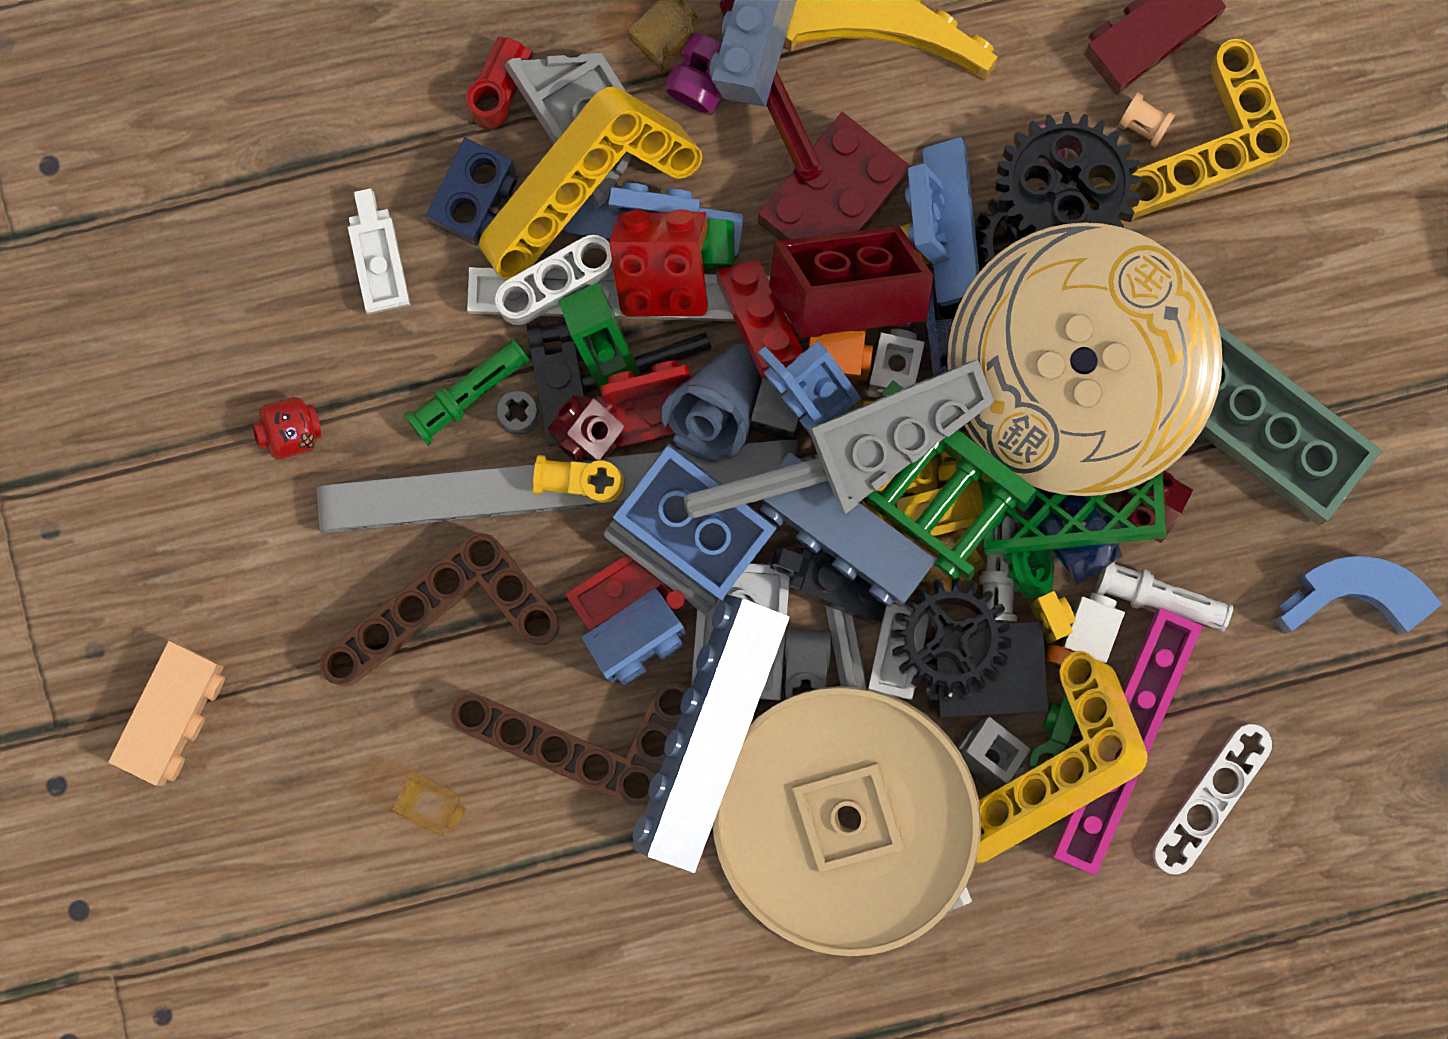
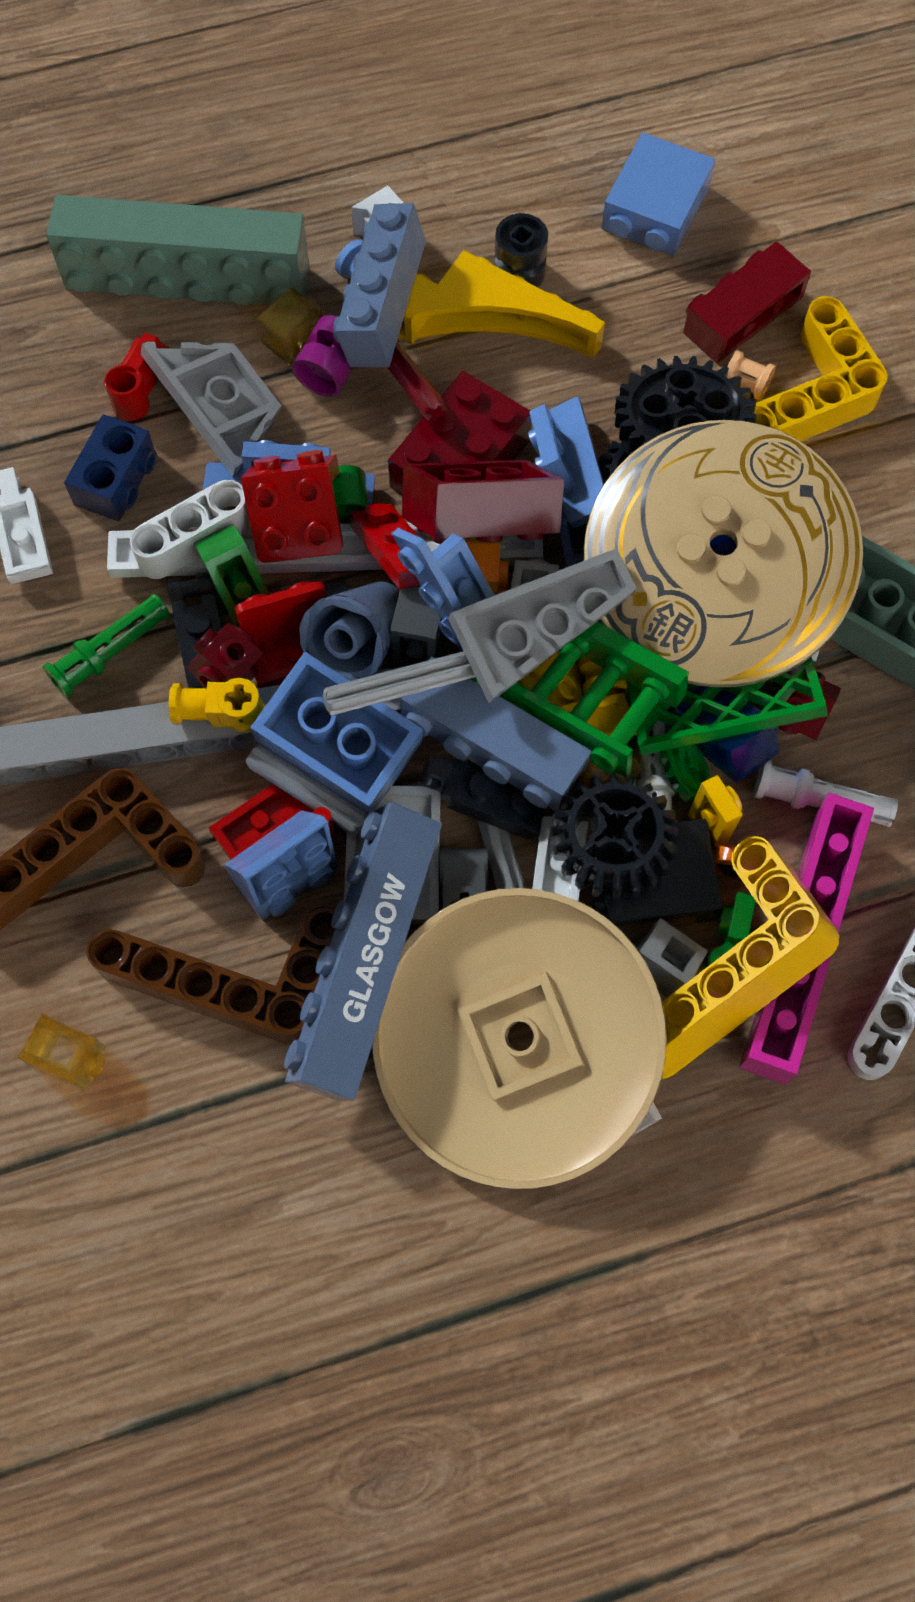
camera: 10 degrees left, 15 degrees down
yellow beam [479,86,703,280] -> none
dark grey bush [497,390,539,435] -> none
white brick [1061,593,1125,663] -> none

